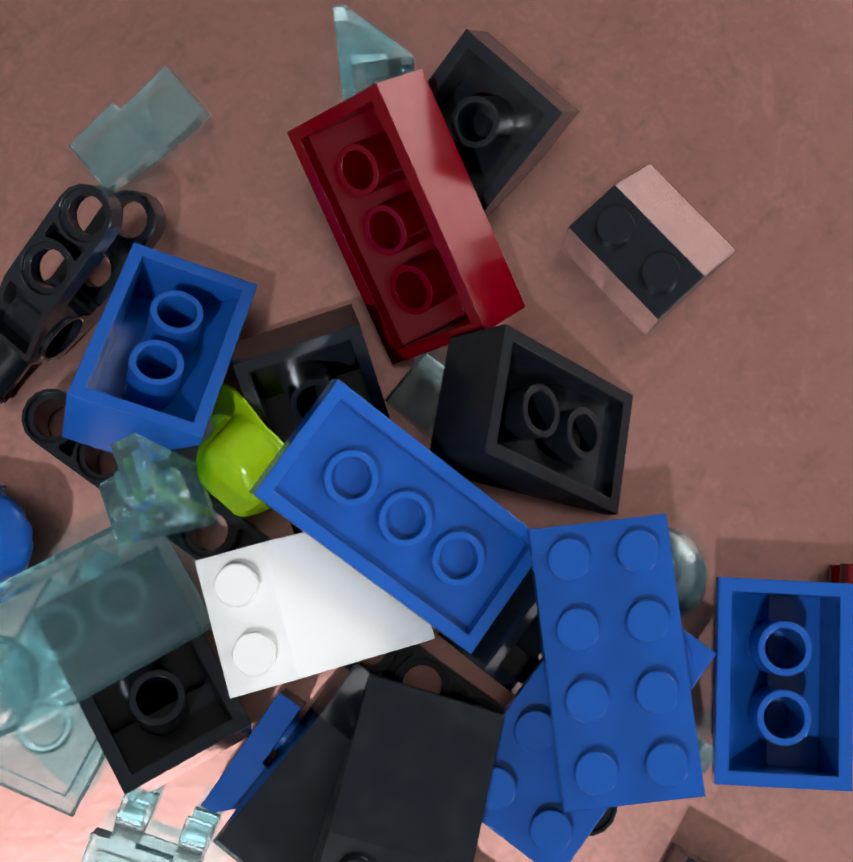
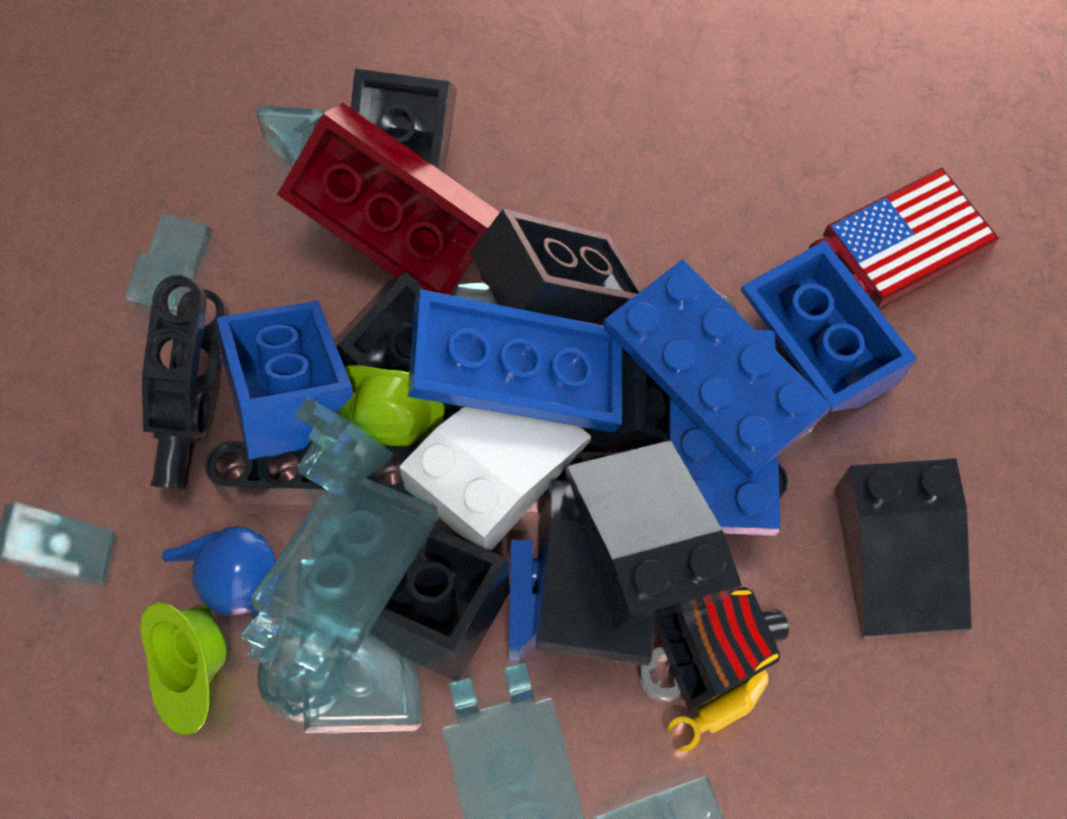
camera: 35 degrees left, 15 degrees down
black slope [561,164,736,335] -> none

